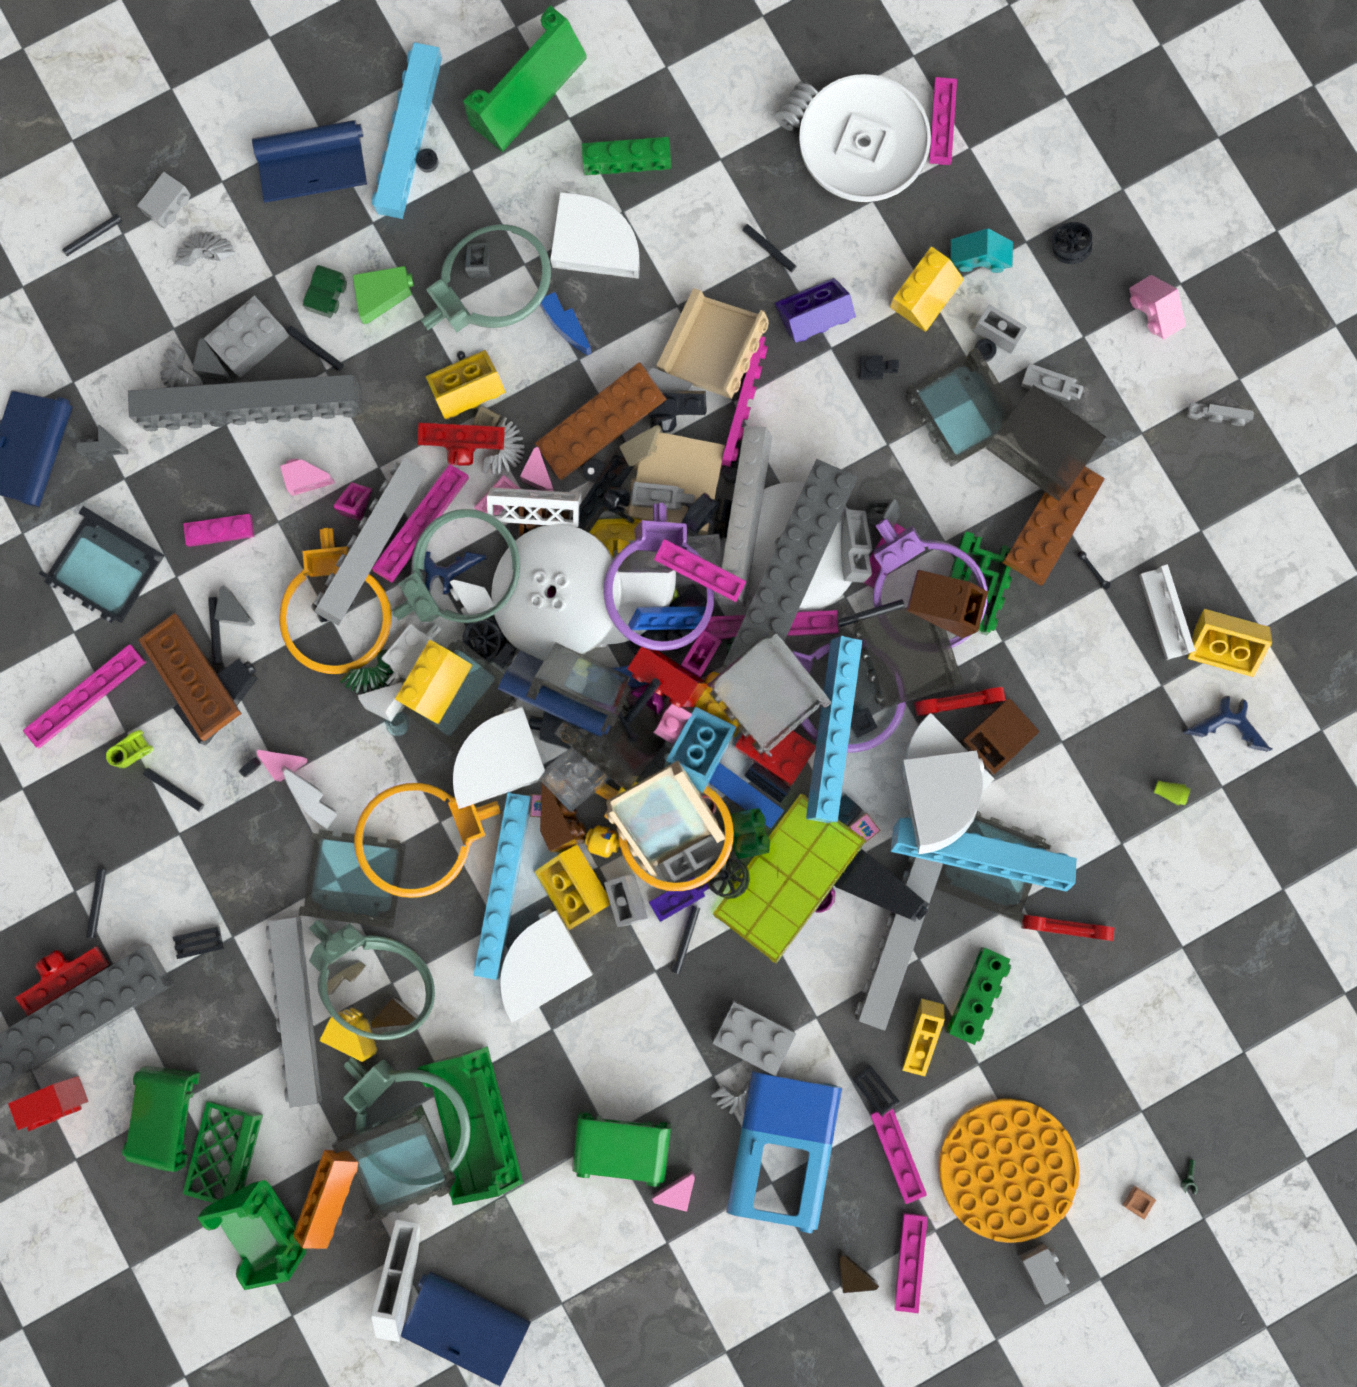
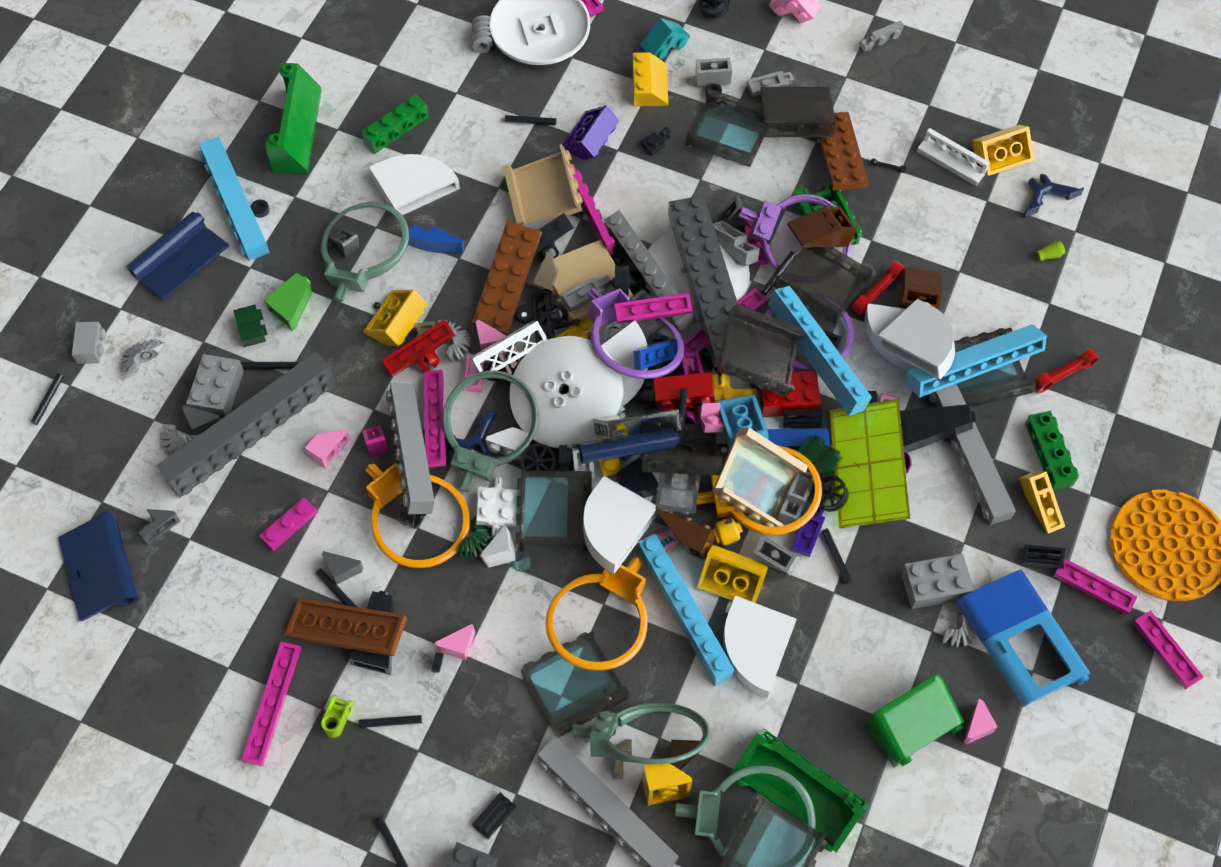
camera: 40 degrees left, 20 degrees down
clear light blue panel [39,506,165,623] -> none
slope [281,766,338,829] -> none
yellow slope [395,639,473,724] -> none
dark brown slope [838,1250,879,1293] -> none

